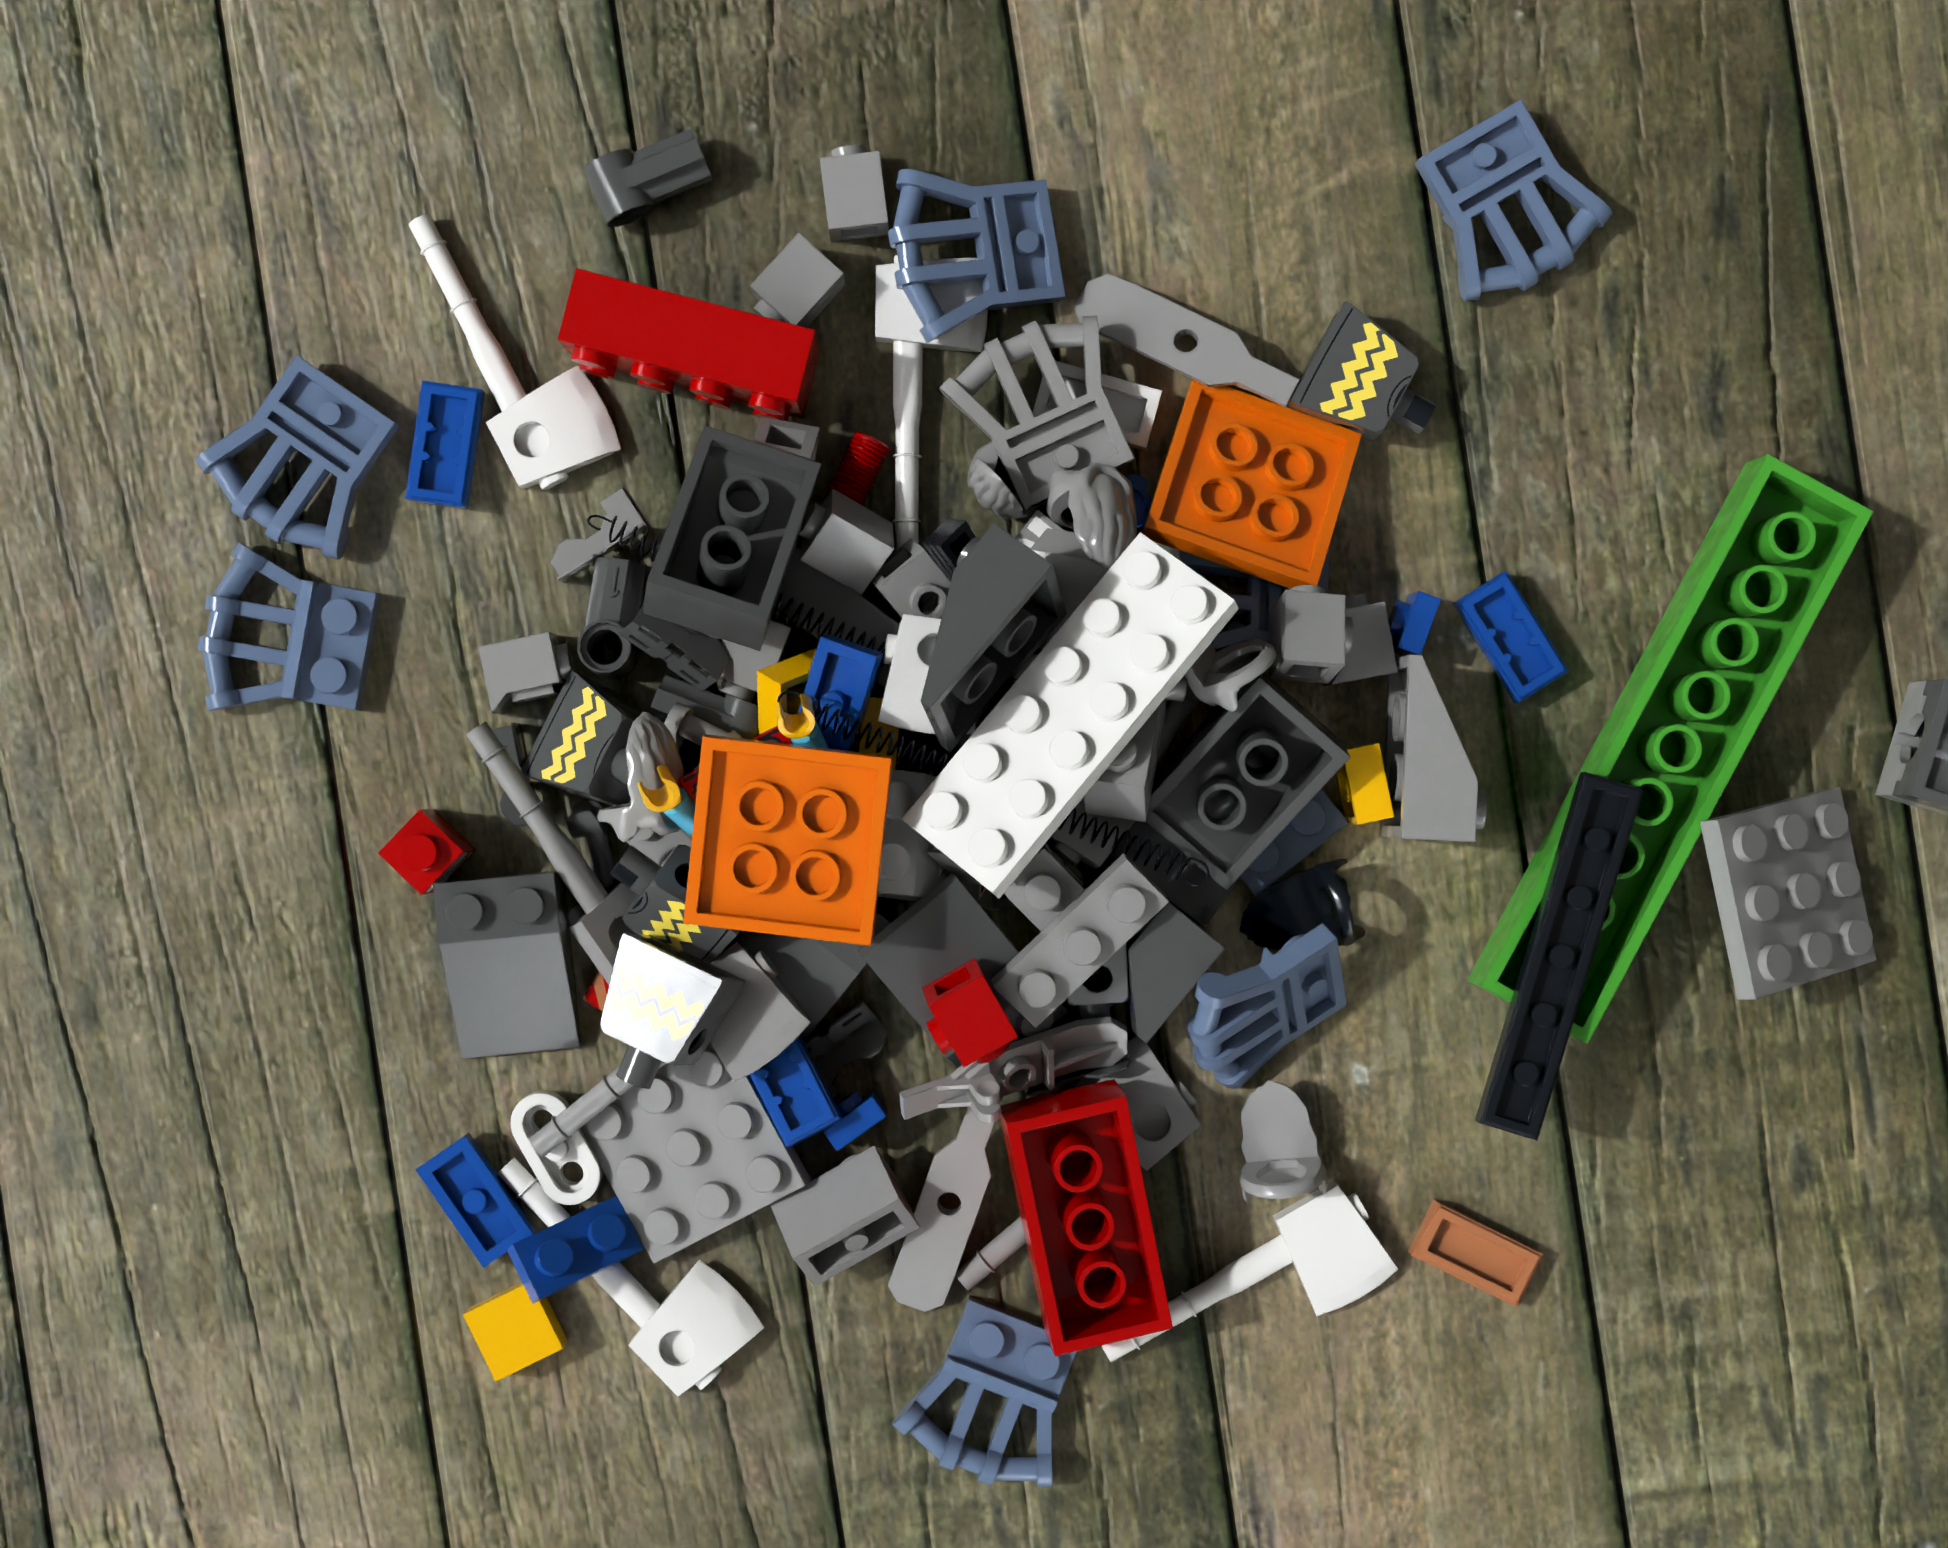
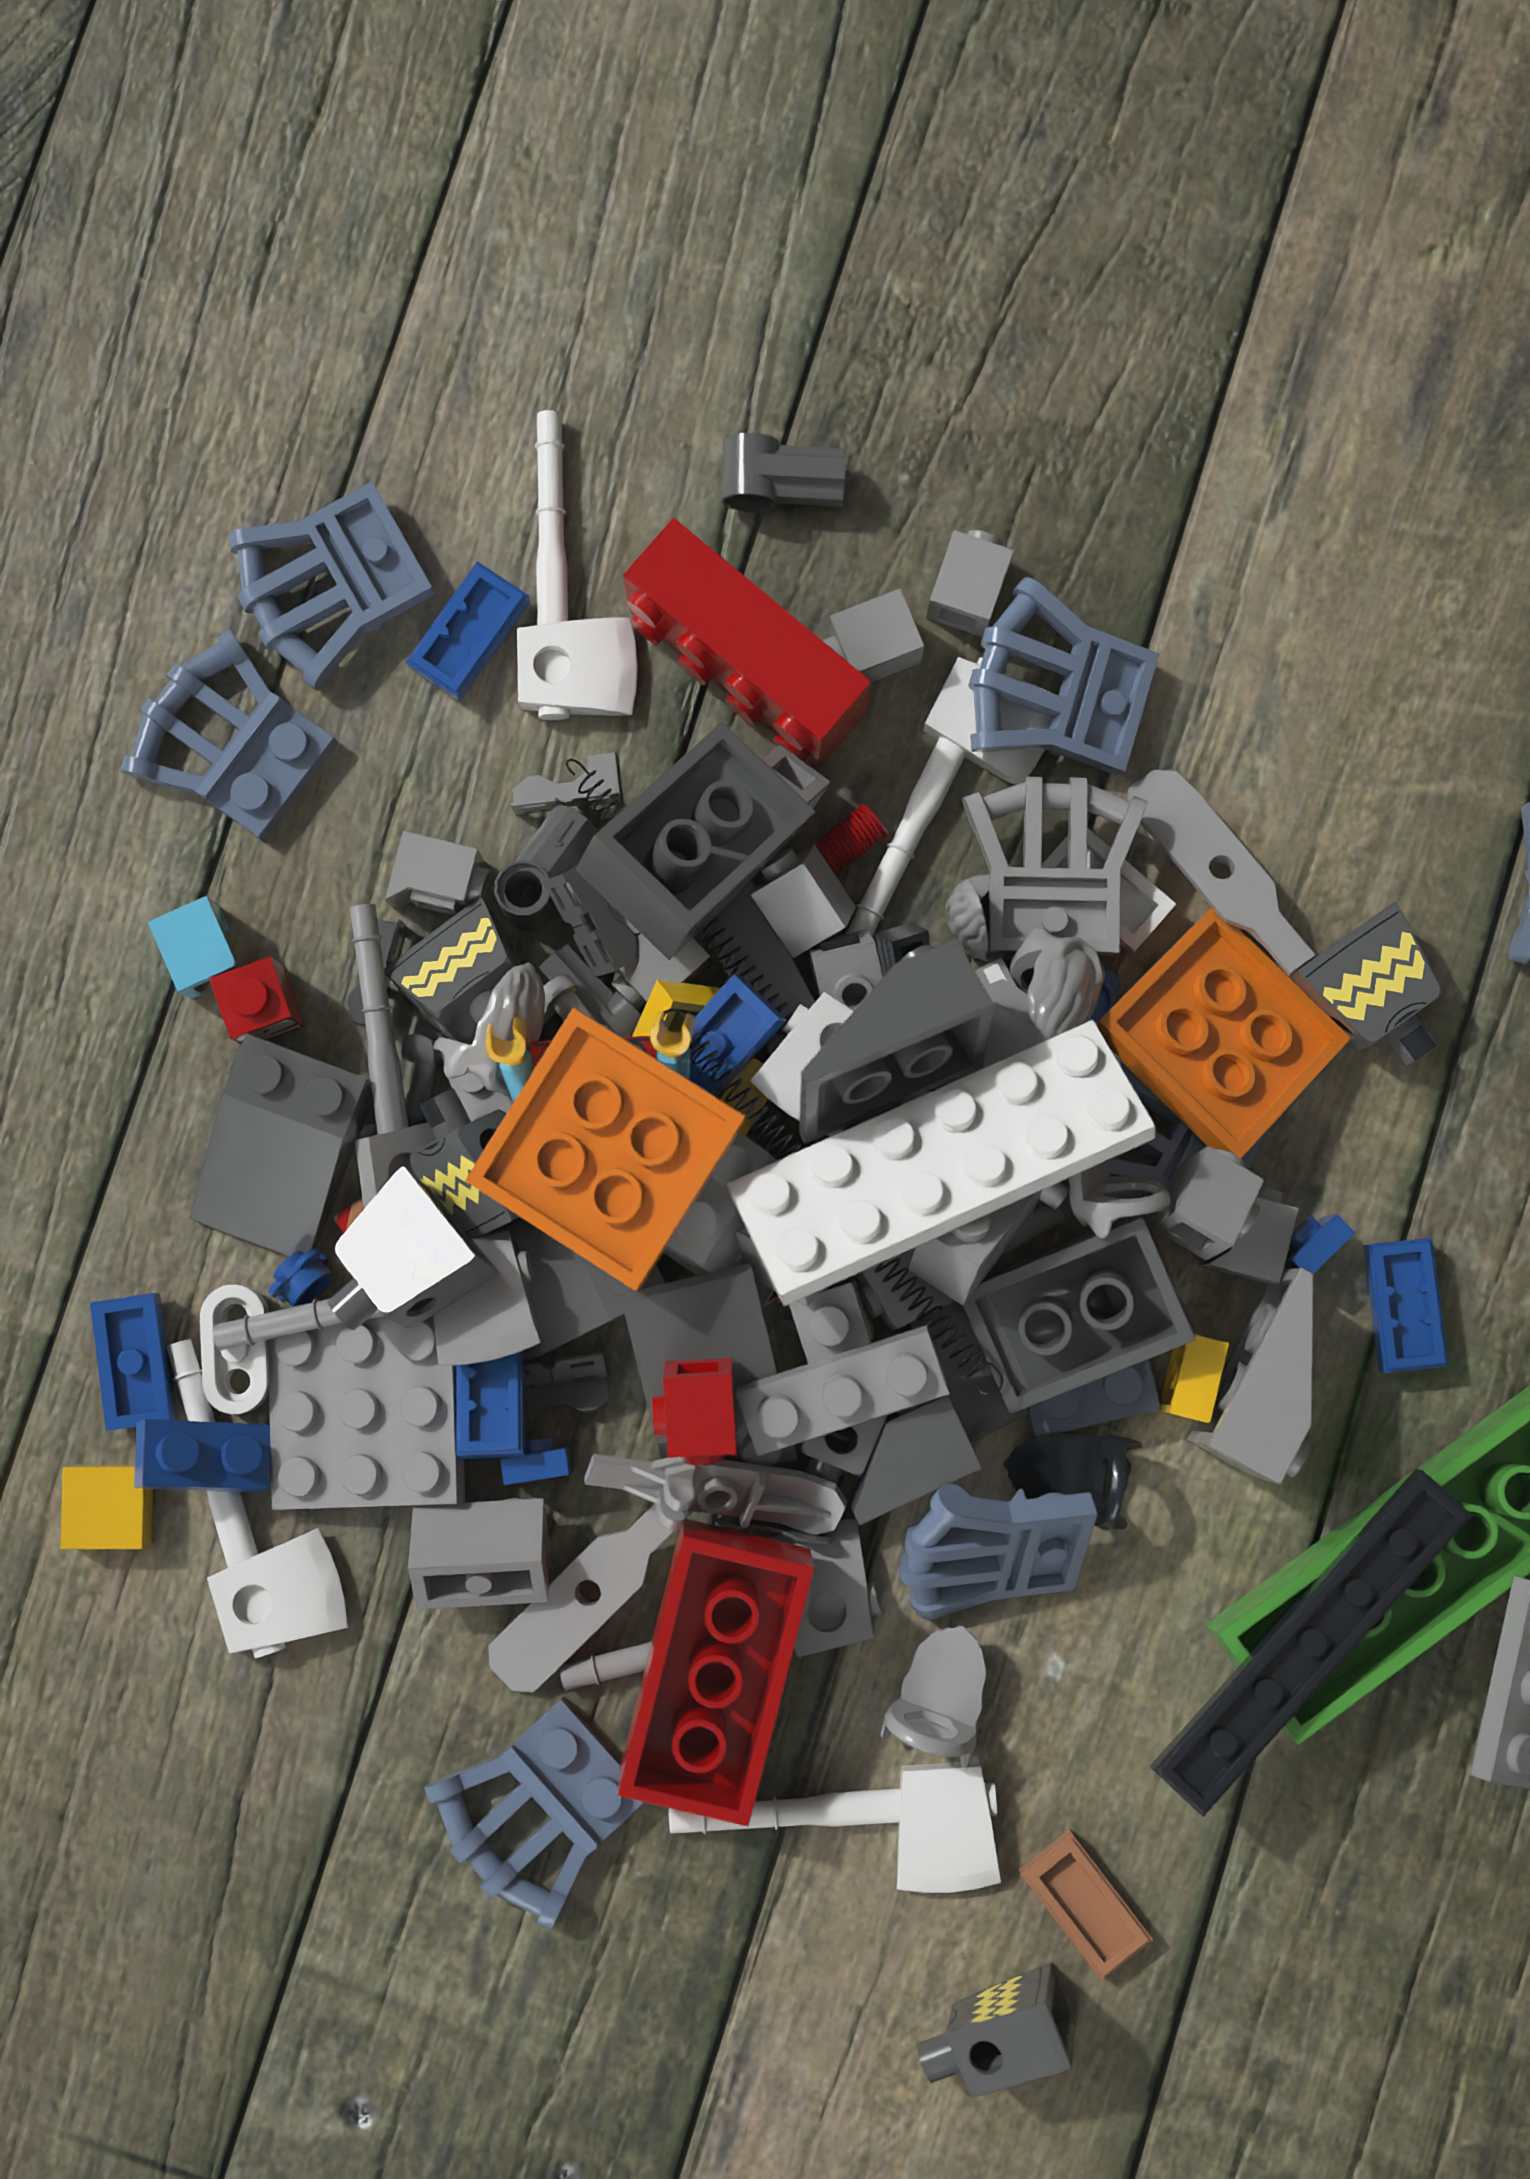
camera: 25 degrees right, 5 degrees down
none -> medium azure panel [147,896,237,999]
none -> blue plate [268,1248,333,1307]
none -> dark grey torso [917,1962,1076,2097]

